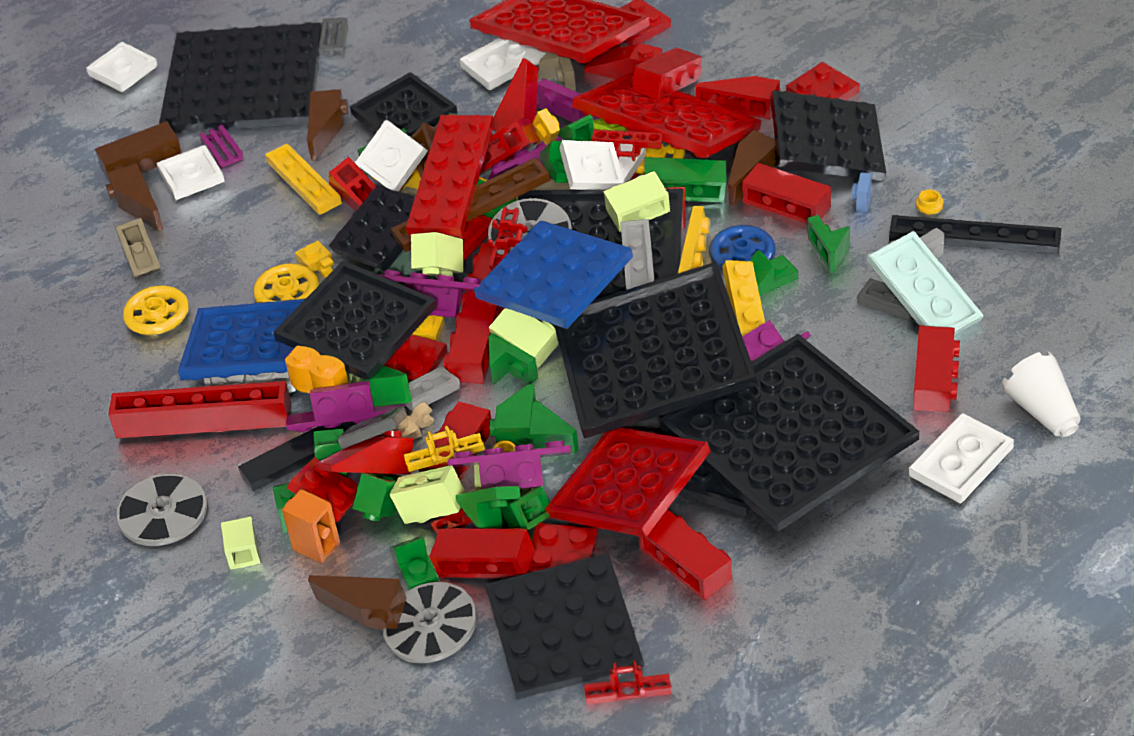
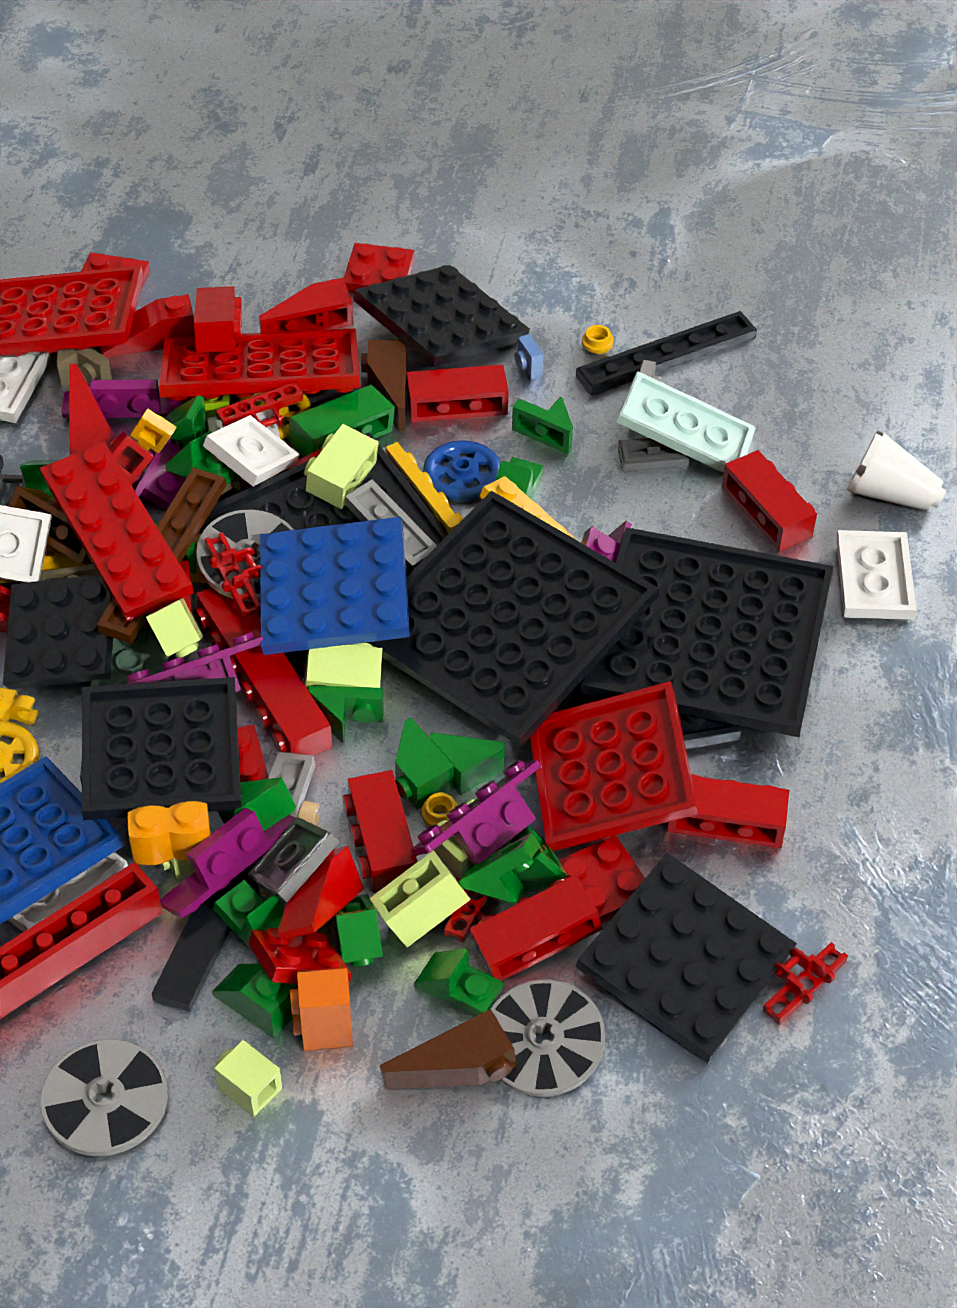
camera: 45 degrees left, 5 degrees up
yellow piece [404,426,485,472] -> none

